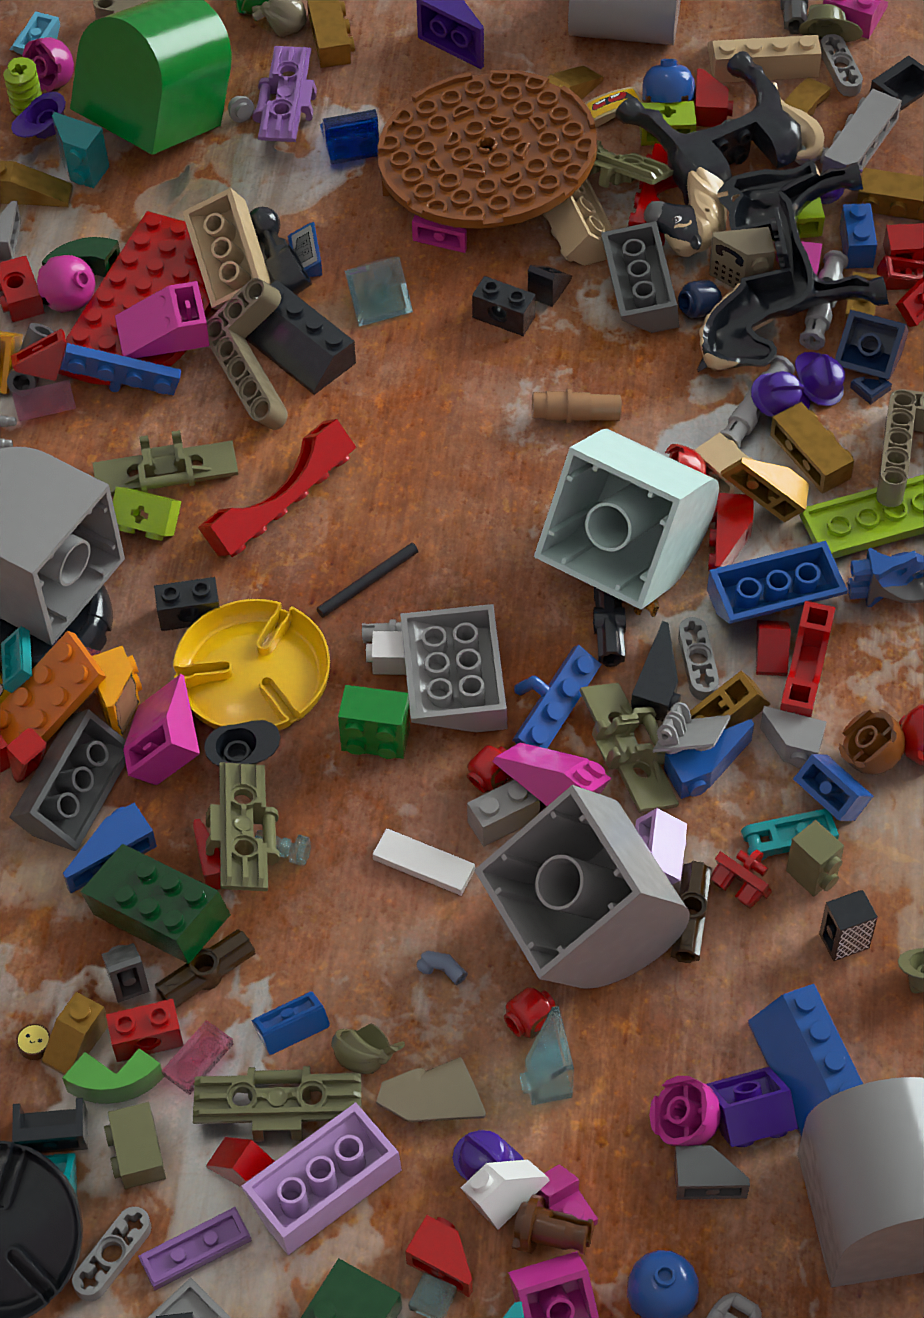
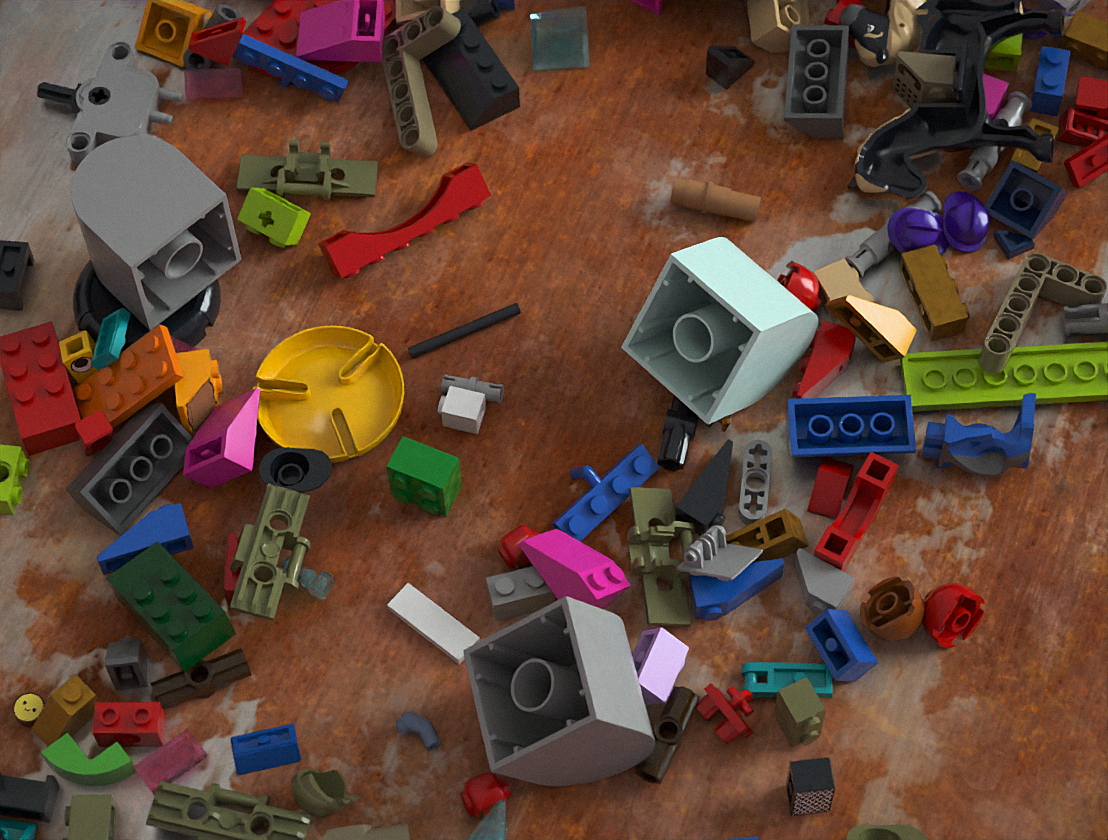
camera: 15 degrees right, 5 degrees up
black brick [154,577,220,631] -> none
light grey slope [400,604,508,732] -> none
black brick [472,276,536,336] -> none
dark blue head [678,279,722,319] -> none

